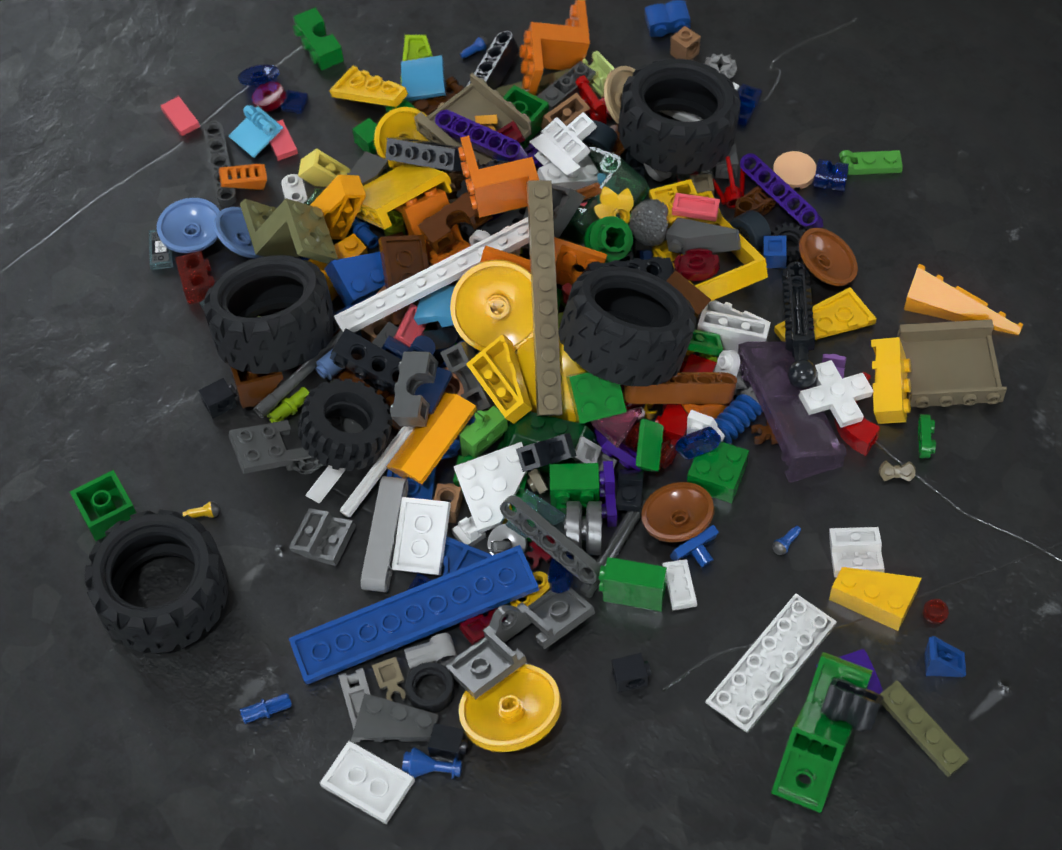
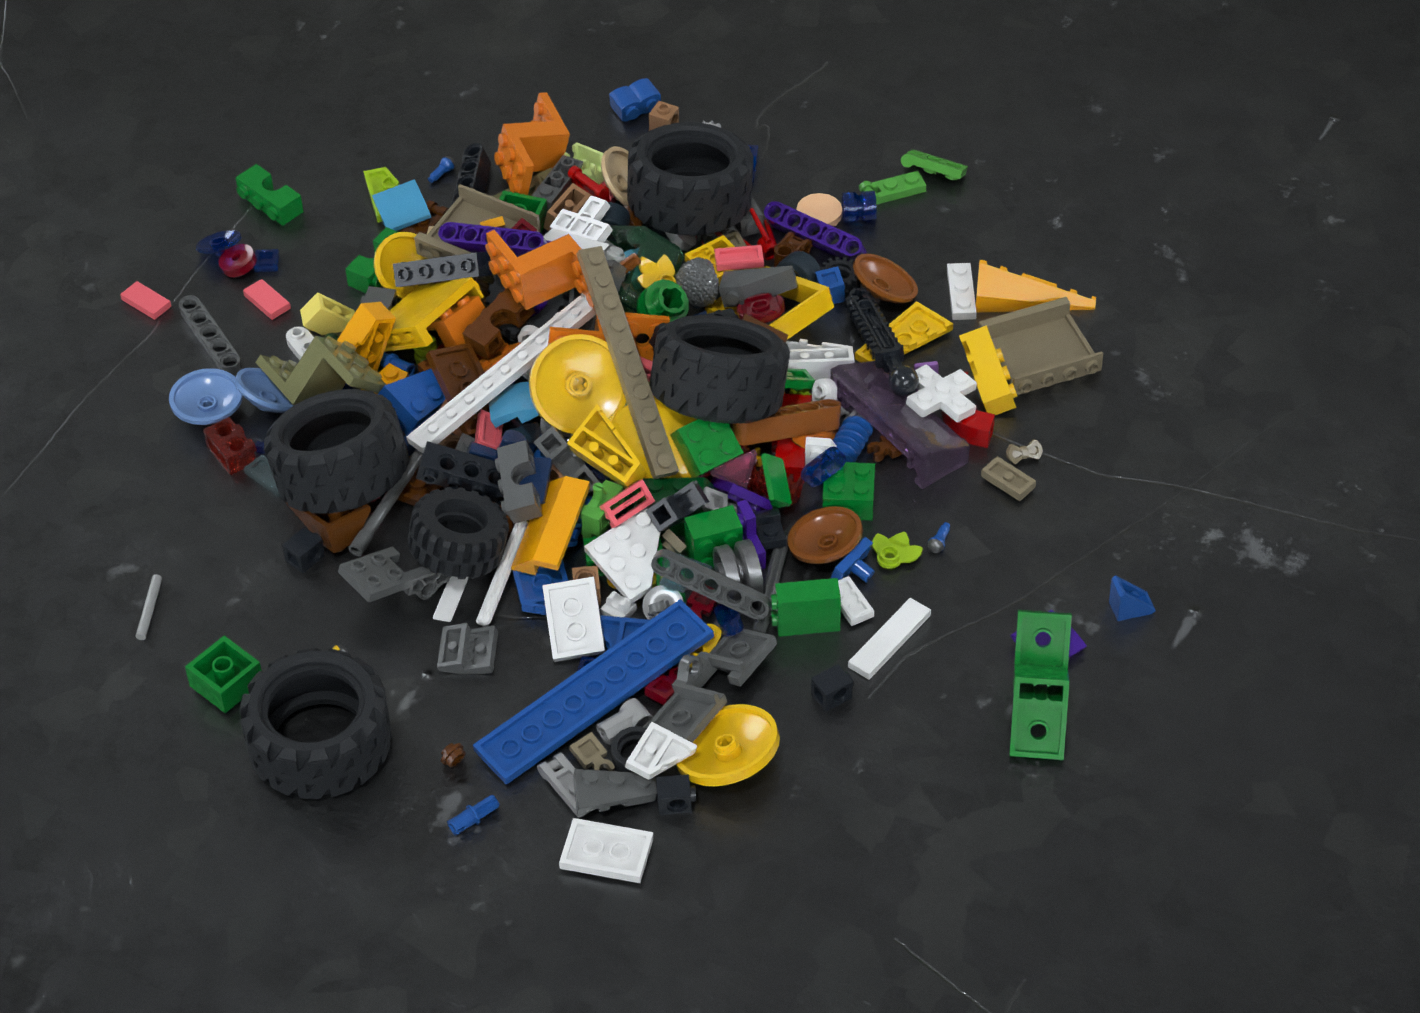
camera: 20 degrees left, 10 degrees down
tile [149,230,173,270] -> none
orange slope [219,164,267,190] -> none
medium azure hinge [229,105,283,158] -> none
lime pin [267,387,309,423] -> none
medium blue brick [316,349,345,380] -> none
yellow wing [329,66,408,107] -> none
light grey beam [361,476,408,593] -> none
blue piece [402,747,462,779] -> none
white plate [705,593,837,733] -> none
black brick [821,678,883,731] -> none
white slope [829,527,885,577] -> none
yellow wedge [829,567,922,631] -> none
olive plate [880,680,969,777] -> none
green plate [918,414,936,458] -> none
clear red plate [923,599,949,624] -> none
none -> light grey bar [136,574,162,640]
none -> reddish brown plate [441,743,466,768]
none -> coral tile [599,479,655,528]
none -> white wing [625,722,697,780]
none -> white tile [848,598,931,680]
none -> lime plate [872,531,923,569]
none -> bright green plate [901,150,968,180]
none -> white plate [947,263,977,320]
none -> dark tan plate [981,456,1036,501]

